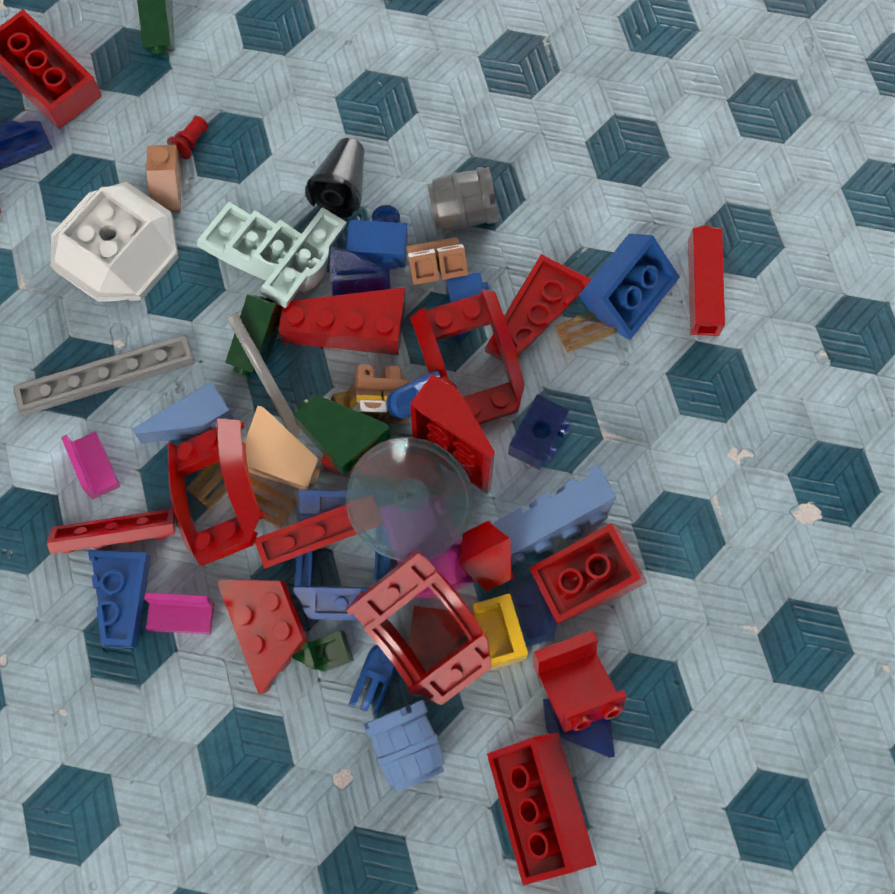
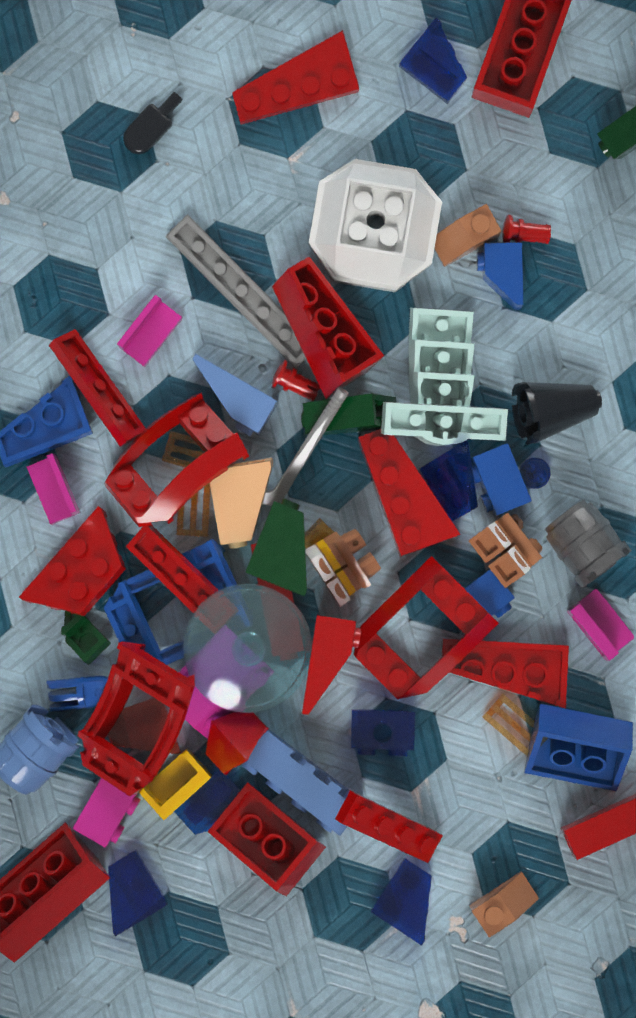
camera: 65 degrees right, 15 degrees up
blue arm [386,370,440,418] -> none
red panel [533,630,627,732] -> none
none -> dark pink brick [72,778,141,848]
none -> red pin [271,360,320,402]
none -> red wedge [272,257,384,399]
none -> red plate [335,790,443,863]
none -> clear blue wing [370,857,432,945]
none -> nougat slope [469,871,539,938]
none -> blue slope [476,243,523,310]
none -> dark pink panel [567,589,634,661]

